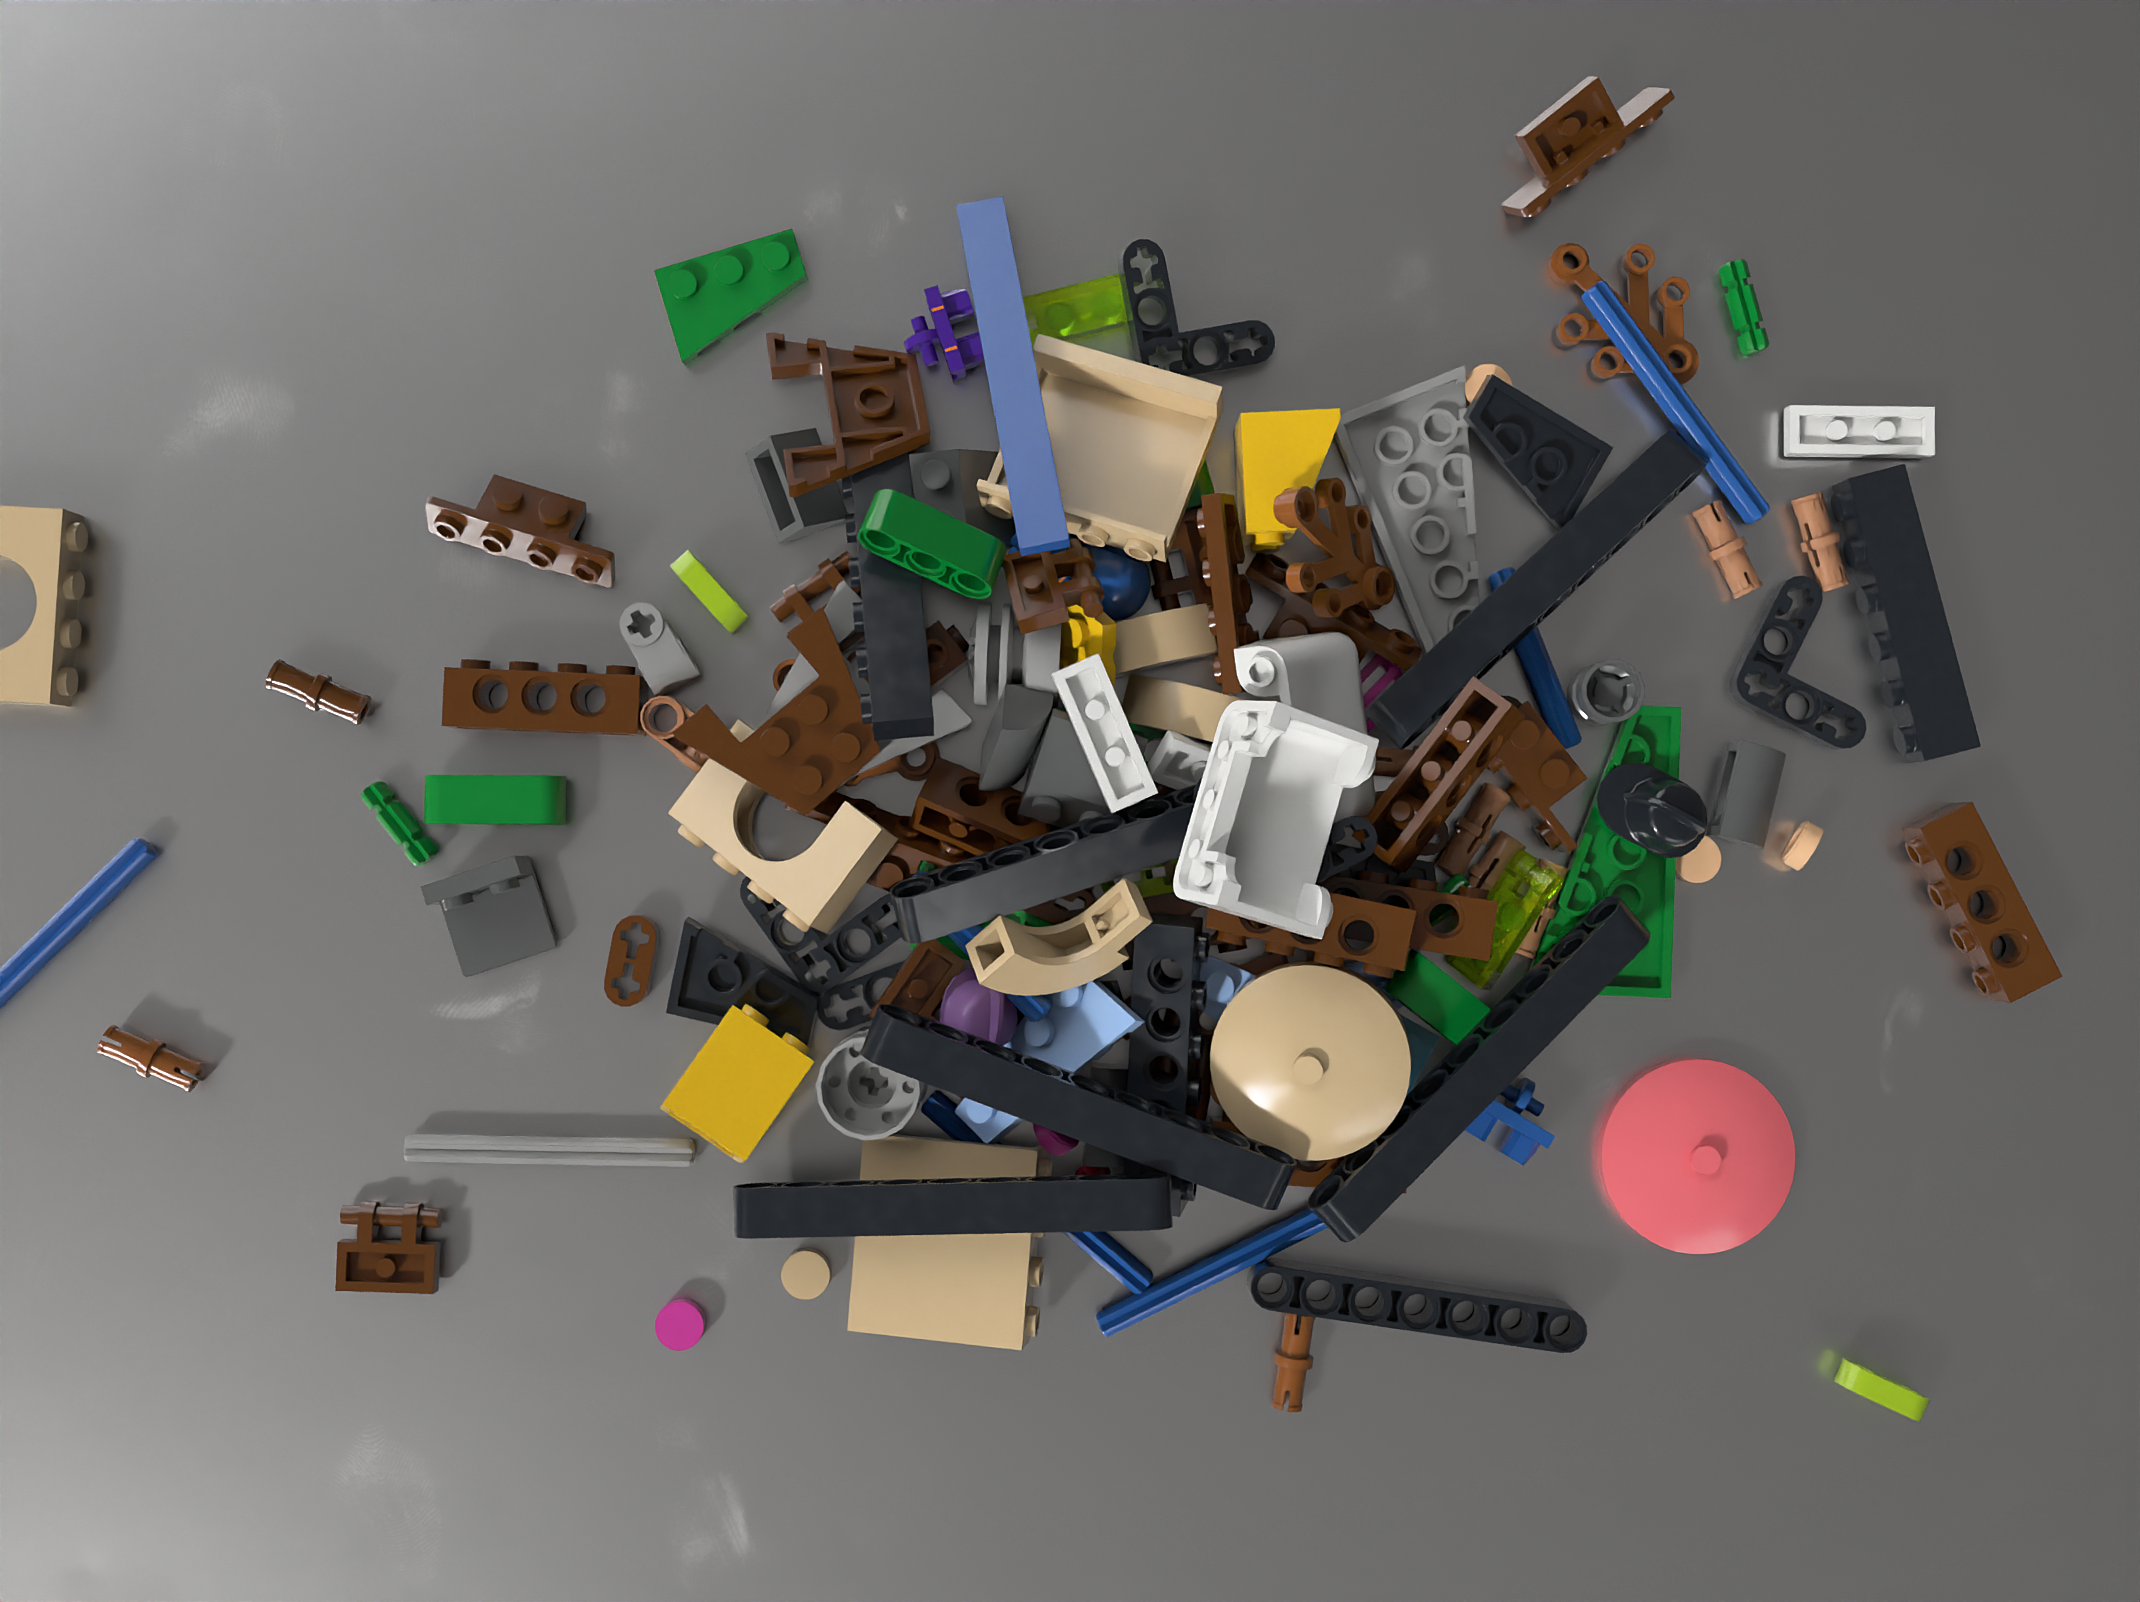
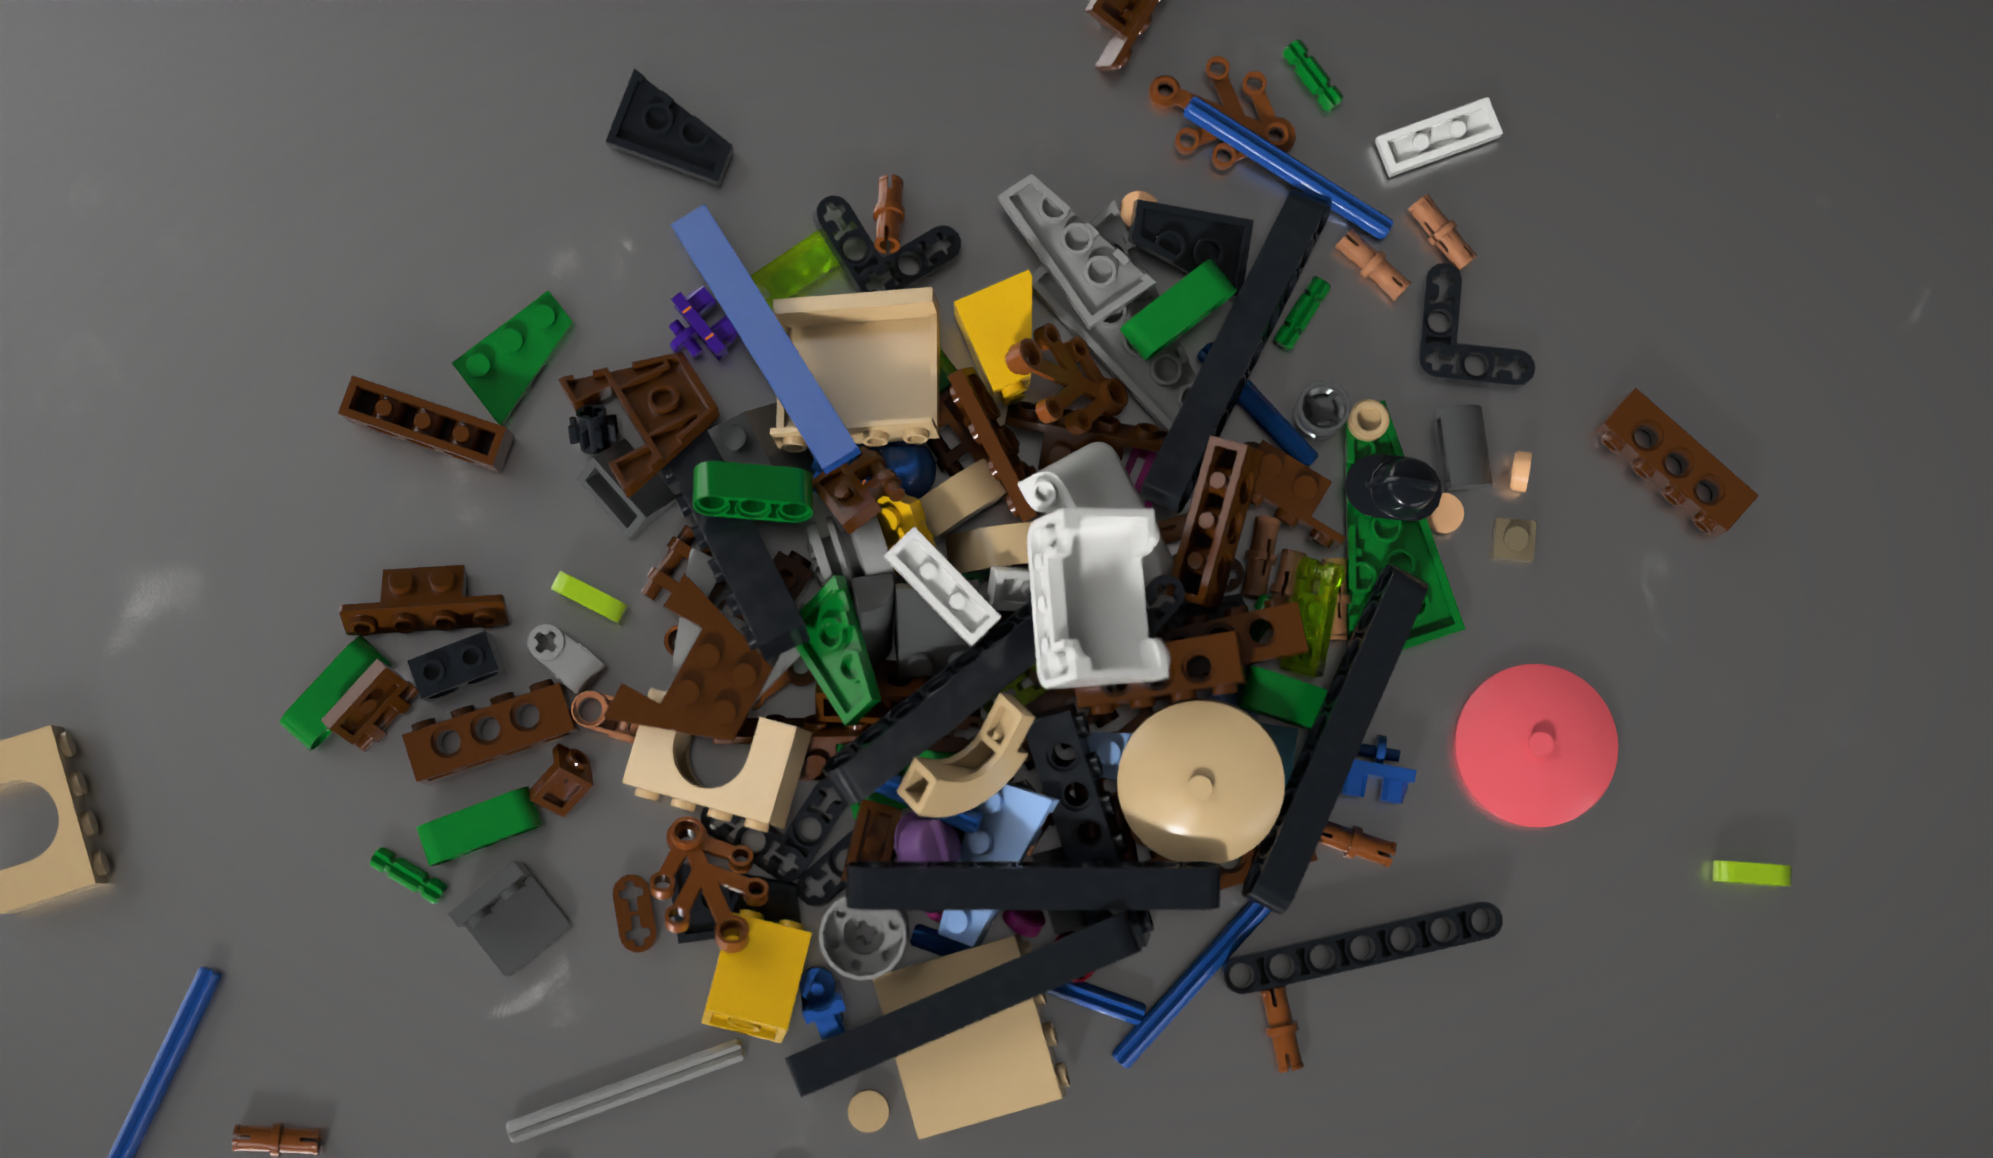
camera: 20 degrees left, 5 degrees down
reddish brown pin [266,659,372,725] -> none
black brick [1831,464,1981,763] -> none
none -> green beam [279,636,392,751]
none -> reddish brown plate [321,658,419,752]
none -> reddish brown brick [338,375,514,473]
none -> black brick [407,631,507,702]
none -> reddish brown bracket [529,743,593,817]
none -> black gear [568,404,619,454]
none -> black wing [606,68,734,186]
none -> dark orange plant [650,816,769,954]
none -> green wing [795,575,882,726]
none -> blue hips [799,966,846,1040]
none -> dark orange pin [873,174,905,253]
none -> light grey wing [998,173,1157,330]
none -> green beam [1120,258,1237,362]
none -> green axle [1274,276,1331,350]
none -> dark orange pin [1318,821,1397,867]
none -> tan tile [1347,399,1390,442]
none -> dark tan plate [1491,517,1537,563]

